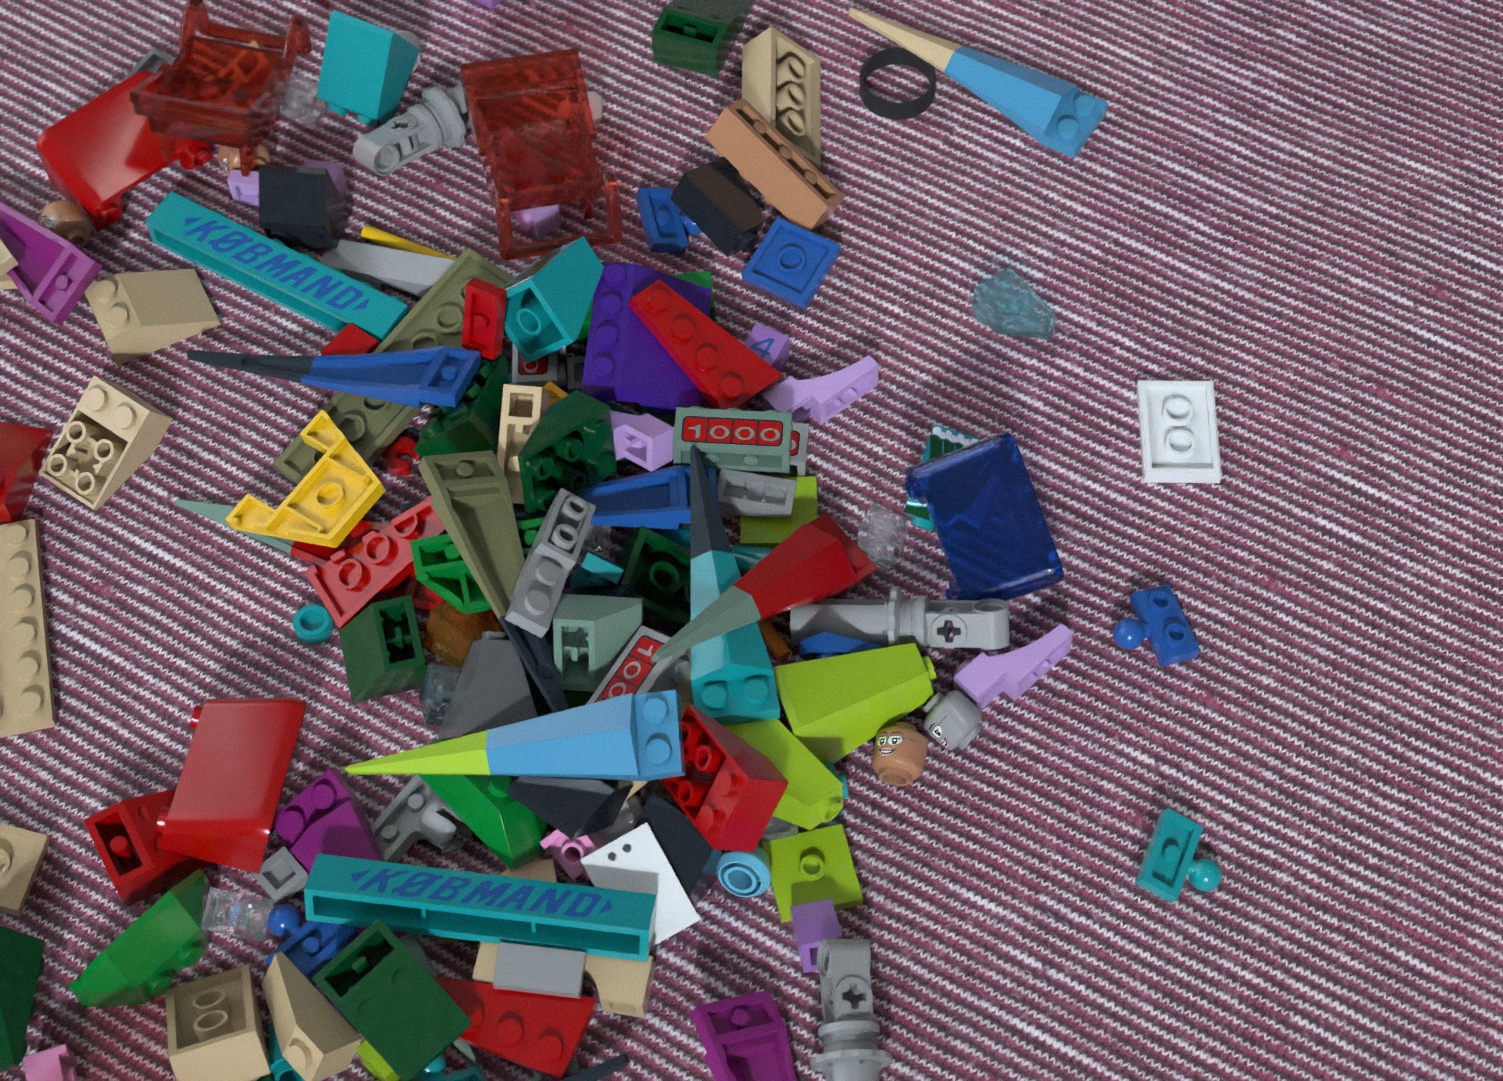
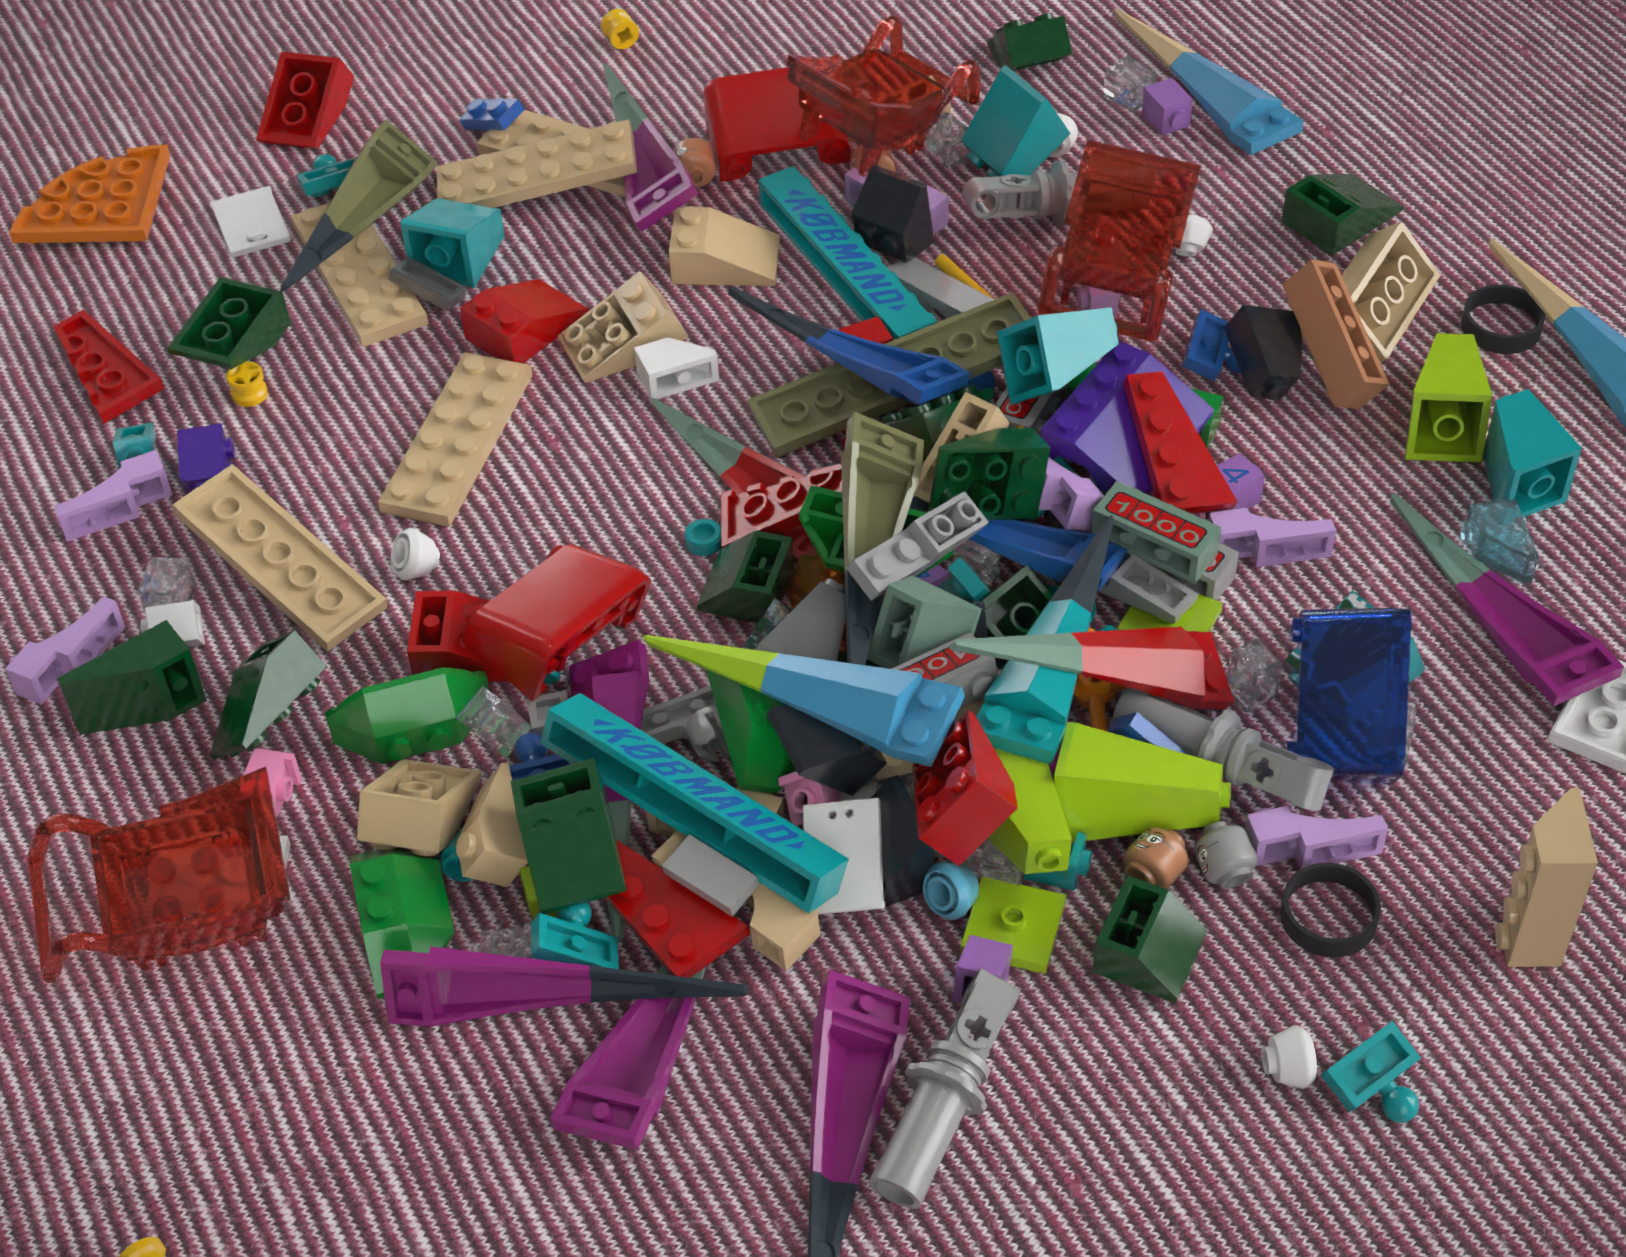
camera: 30 degrees right, 10 degrees down
yellow wing [225,409,386,548] -> none
red plate [462,277,507,361] -> none
blue plate [741,217,841,310] -> none
blue plate [1113,584,1201,667] -> none
none -> white cone [391,528,440,580]
none -> white slope [634,337,719,400]
none -> dark green slope [1092,875,1207,1003]
none -> white cone [1261,1025,1317,1089]
none -> black tyre [1280,863,1381,958]
none -> magenta plate [1390,493,1624,706]
none -> lime slope [1405,333,1492,462]
none -> teal slope [1483,389,1582,525]
none -> tan slope [1495,788,1598,967]

